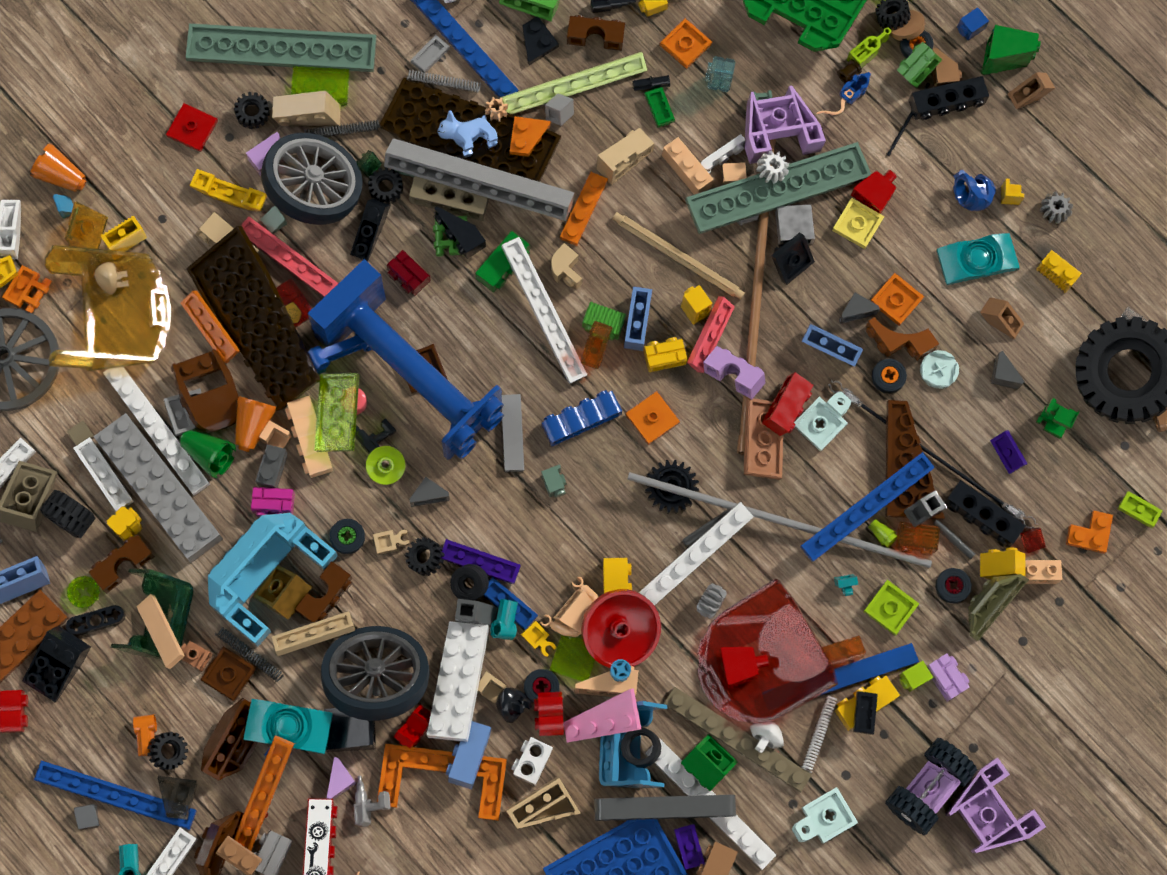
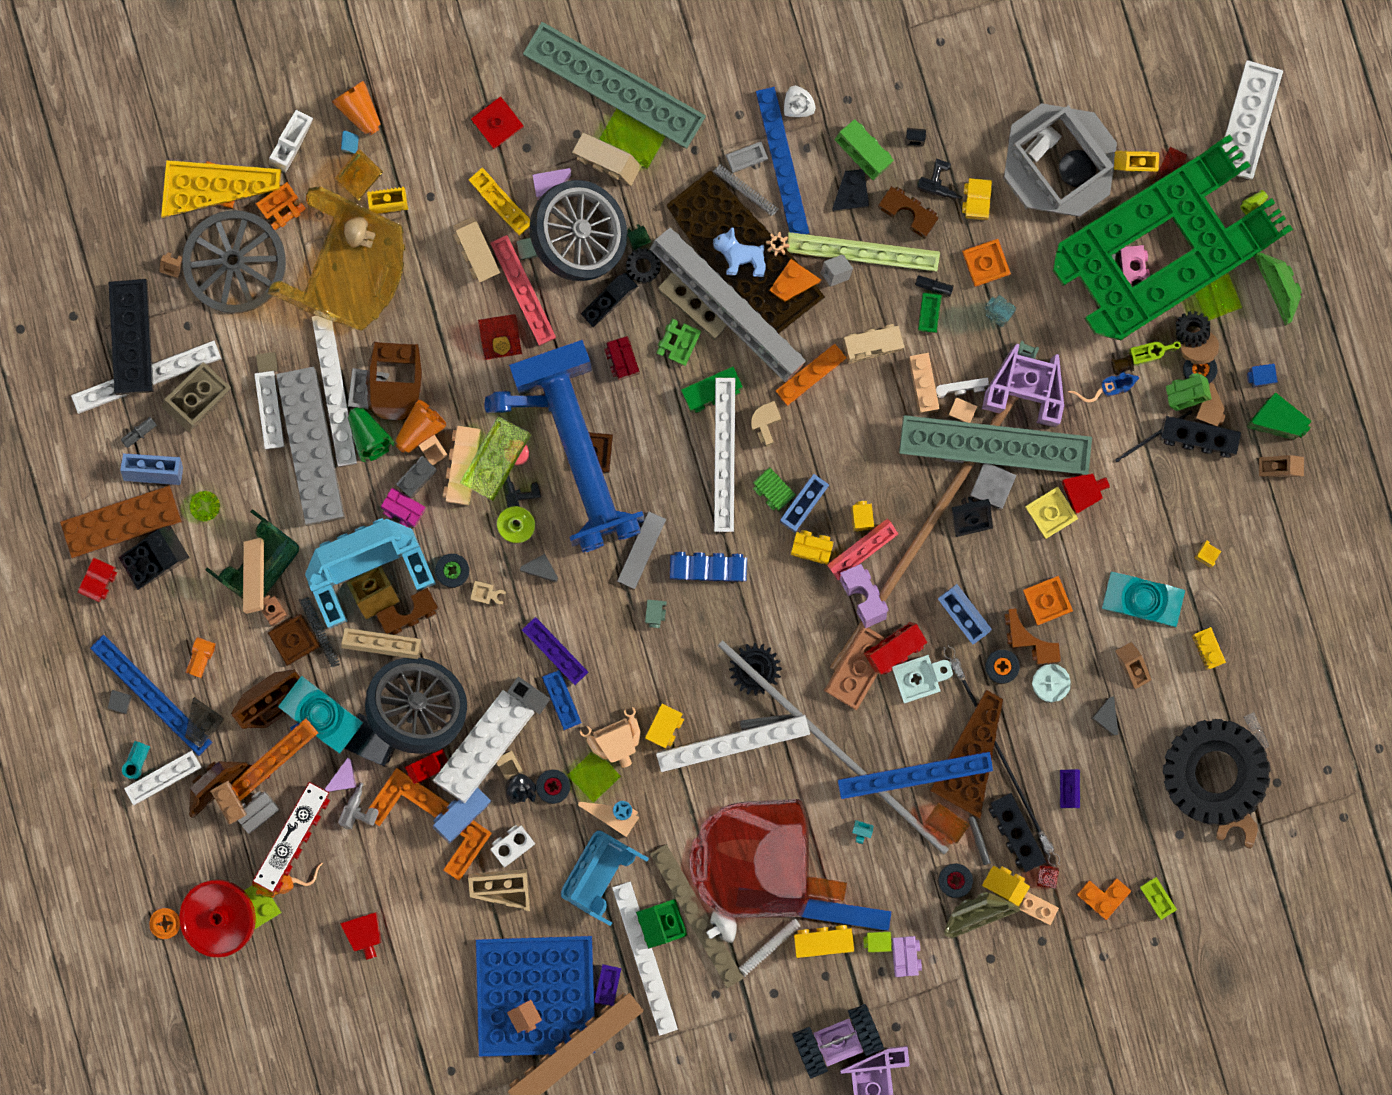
camera: 30 degrees right, 10 degrees up
black tyre [39,490,96,538] -> none
black beam [66,605,126,636] -> none
reddish brown arch [89,535,155,594] -> none
yellow brick [107,506,143,541] -> none
black tyre [147,732,188,770] -> none
orange plate [181,291,240,363] -> none
dark brown wing [186,226,320,411] -> none
black tyre [234,92,270,129] -> none
dark grey piece [304,120,380,137] -> none
black tyre [405,537,444,576] -> none
black slope [434,206,486,259] -> none
black tyre [450,564,489,601] -> none
teal piece [490,599,518,640] -> none
yellow plate [520,621,556,657] -> none
red brick [534,692,564,736] -> none
bright pink wing [563,688,641,743] -> none
clear orange brick [580,321,613,369] -> none
red dish [581,589,661,669] -> none
dark grey beam [594,795,736,821] -> none
tan piece [613,212,745,300] -> none
black tyre [621,727,661,768] -> none
orange plate [625,391,680,445] -> none
light grey gear [696,583,727,619] -> none
red torso [720,647,769,689] -> none
white gear [756,150,789,184] -> none
light aqua plate [792,787,858,844] -> none
dark grey slope [839,292,880,324] -> none
black plate [853,691,878,735] -> none
lime plate [863,580,919,636] -> none
lime cone [868,519,898,548] -> none
dark grey brick [904,491,947,528] -> none
blue helmet [953,170,996,211] -> none
green piece [1036,398,1080,439] -> none
light grey gear [1040,192,1073,225] -> none

